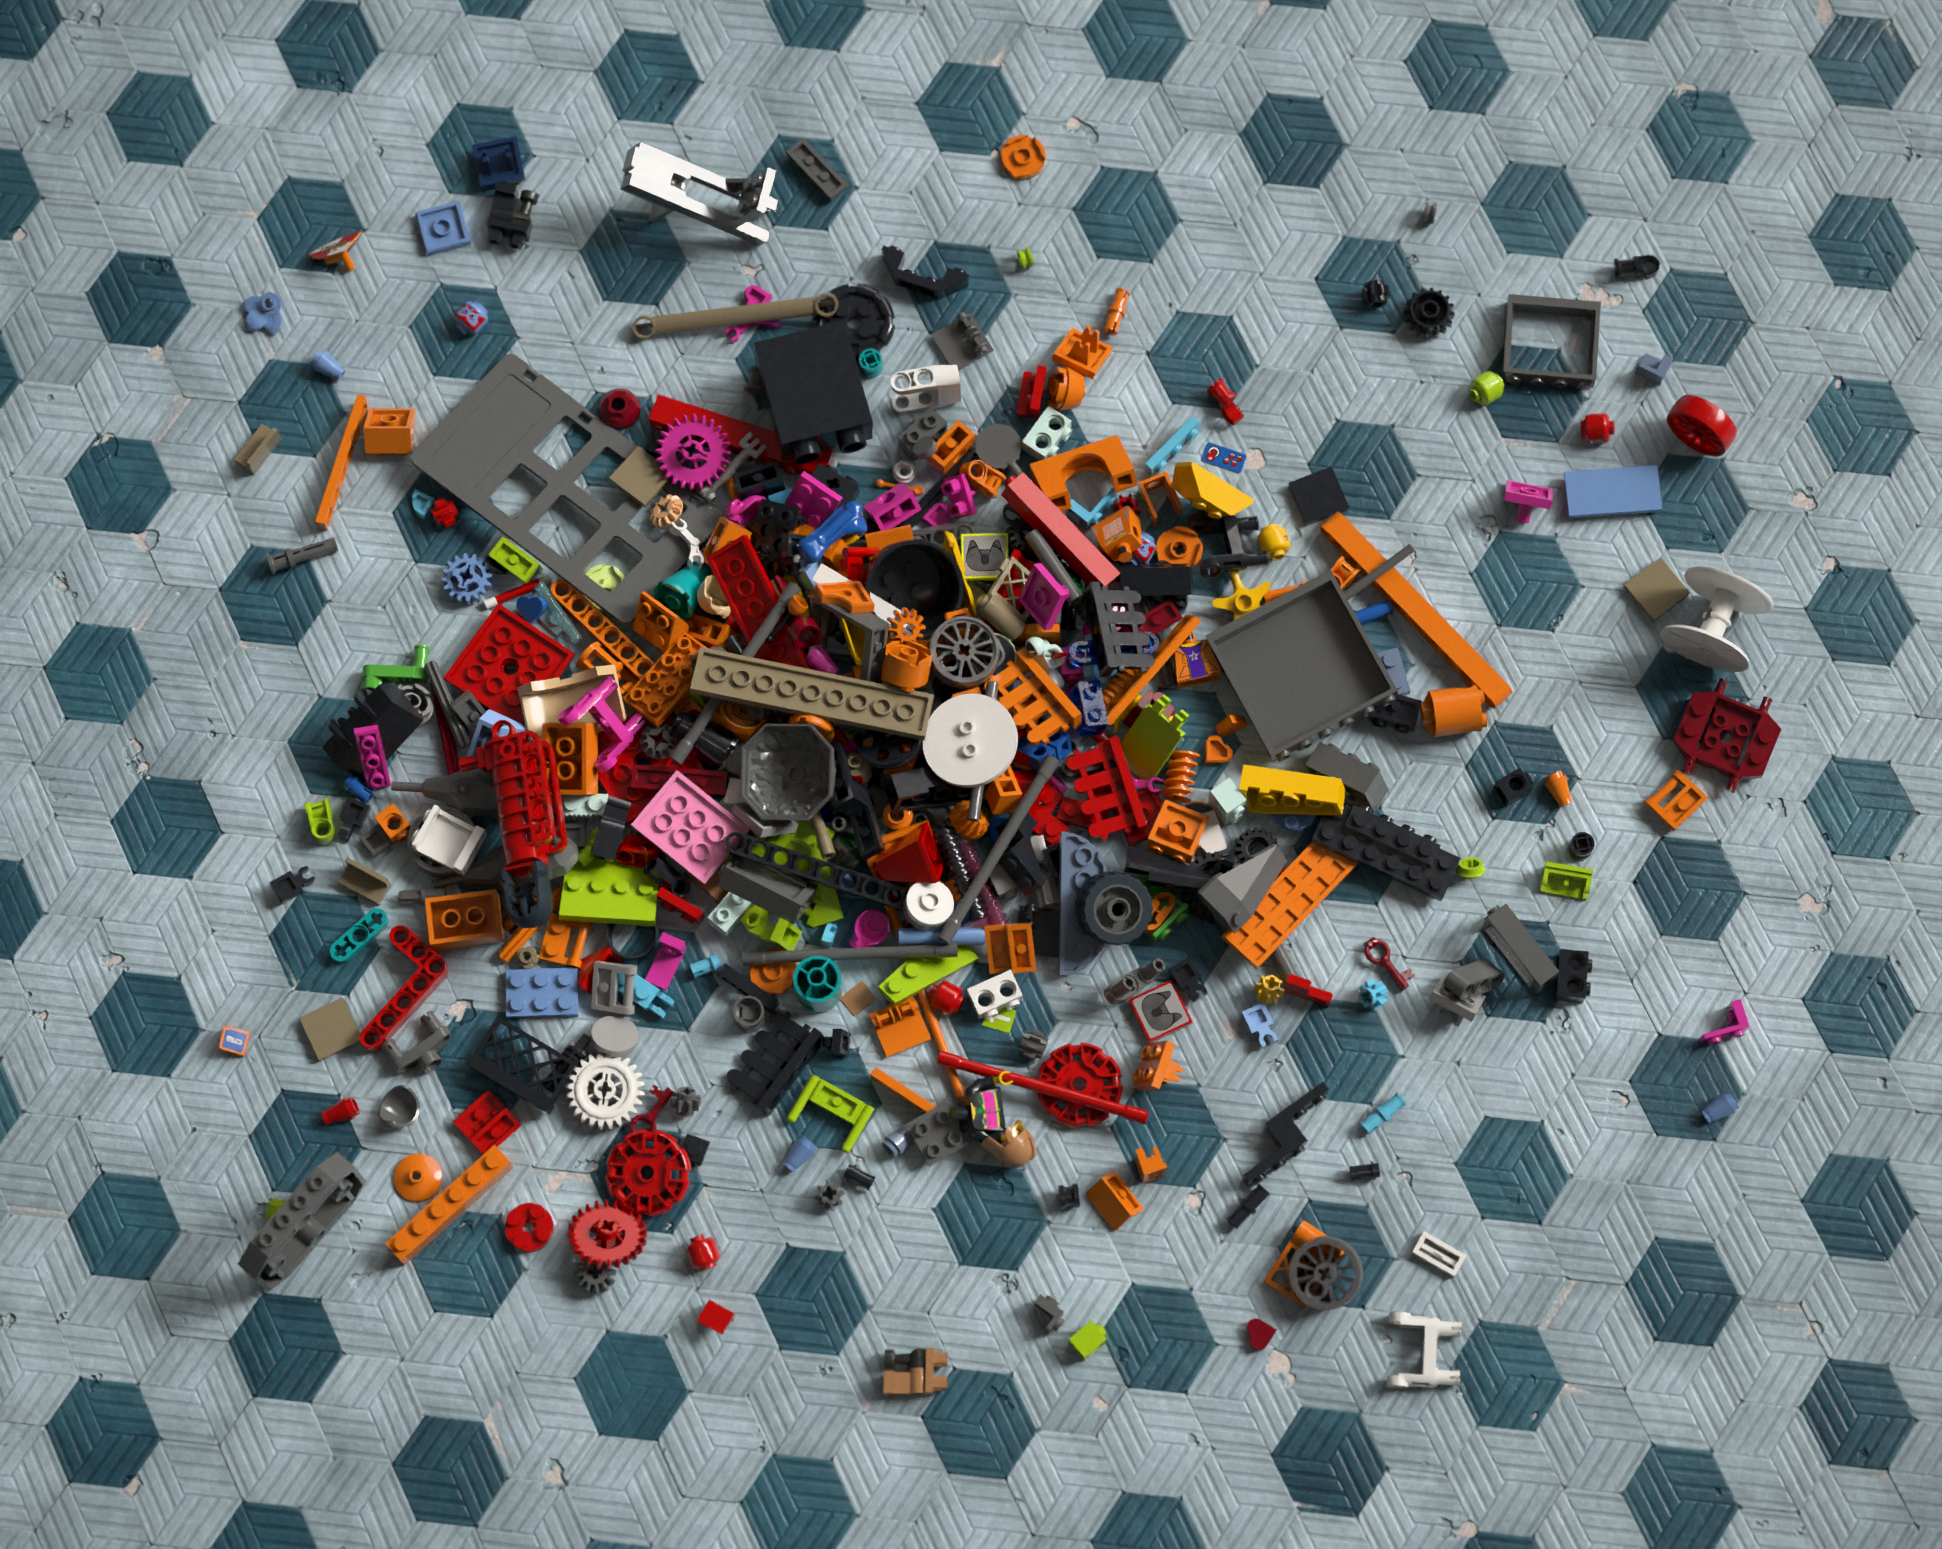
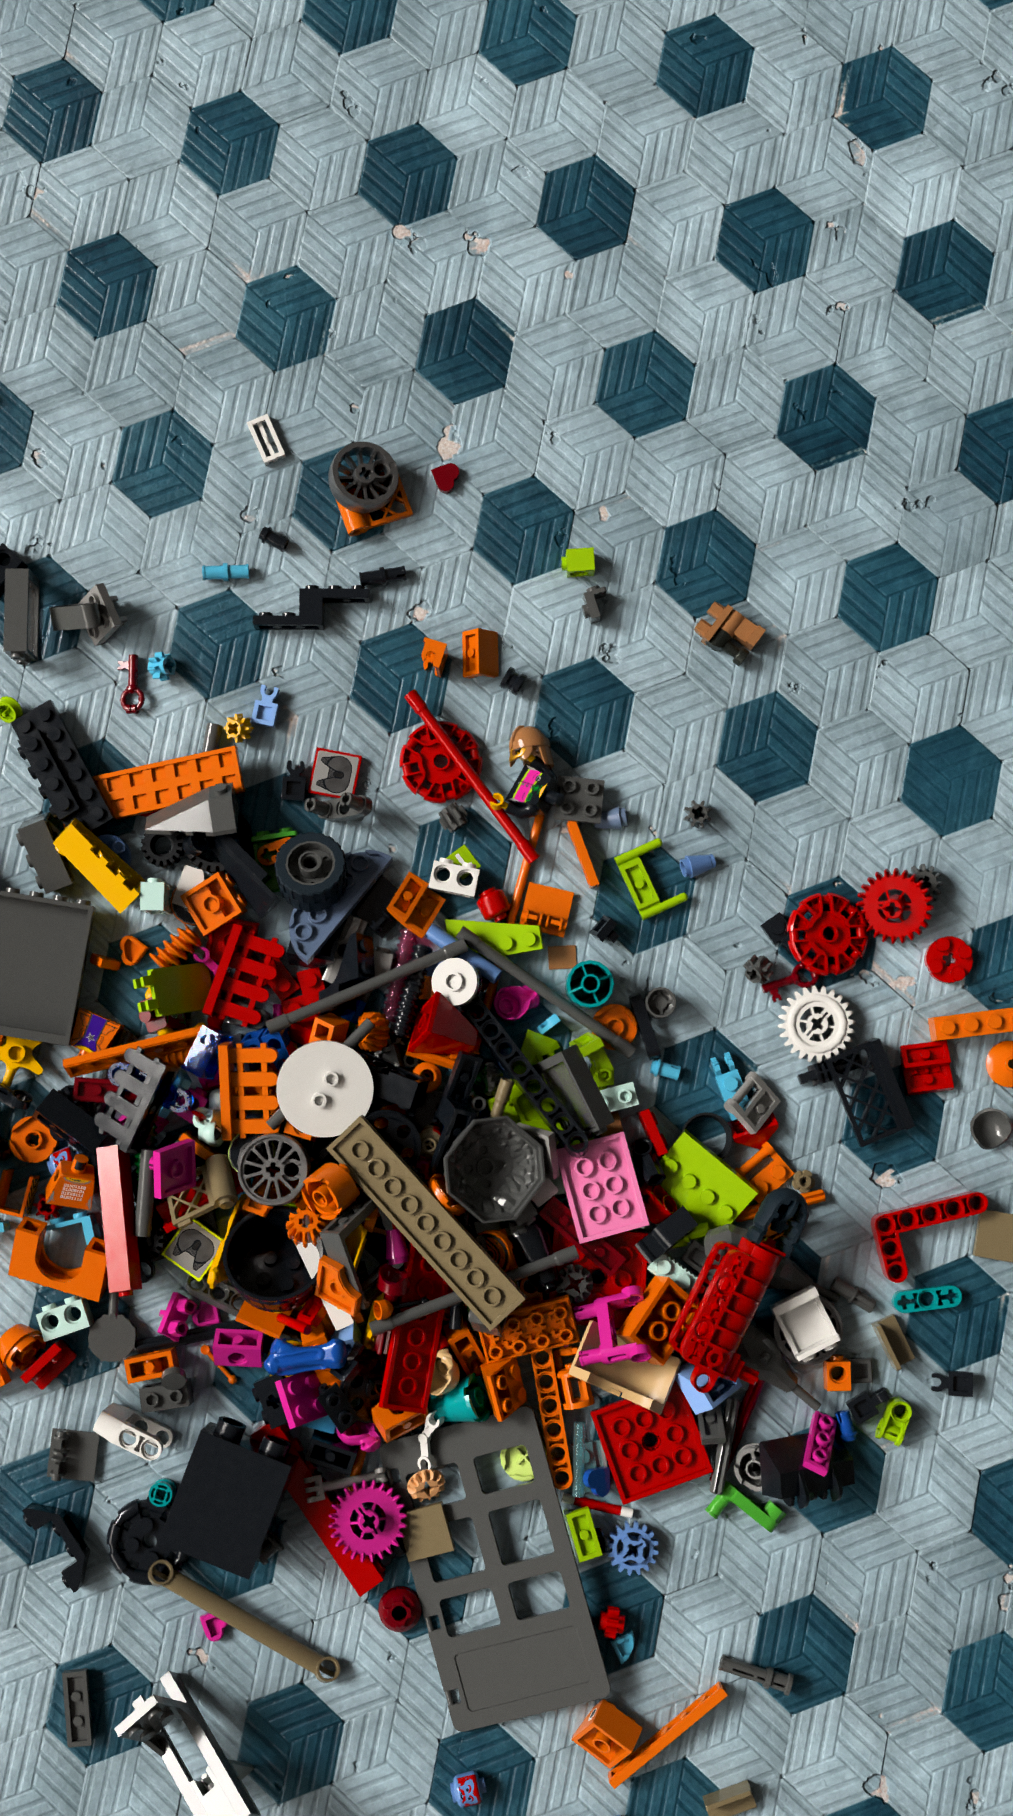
camera: 145 degrees left, 10 degrees up
dark grey connector [381,1010,452,1074] -> none
orange brick [425,889,504,951] -> none
medium blue plate [506,967,579,1019] -> none
light grey tile [590,1016,639,1057] -> none
dark pink bracket [645,932,687,990] -> none
red head [685,1234,720,1272] -> none
red panel [697,1299,736,1335] -> none
dark pink piece [724,321,782,343] -> none
black fence [727,1011,824,1116] -> none
black pin [843,1164,876,1191] -> none
white plate [893,461,916,484] -> none
orange piece [959,460,1006,499] -> none
orange plate [1132,1041,1184,1091] -> none
red tile [1284,974,1333,1007] -> none
white connector [1386,1312,1462,1389] -> none

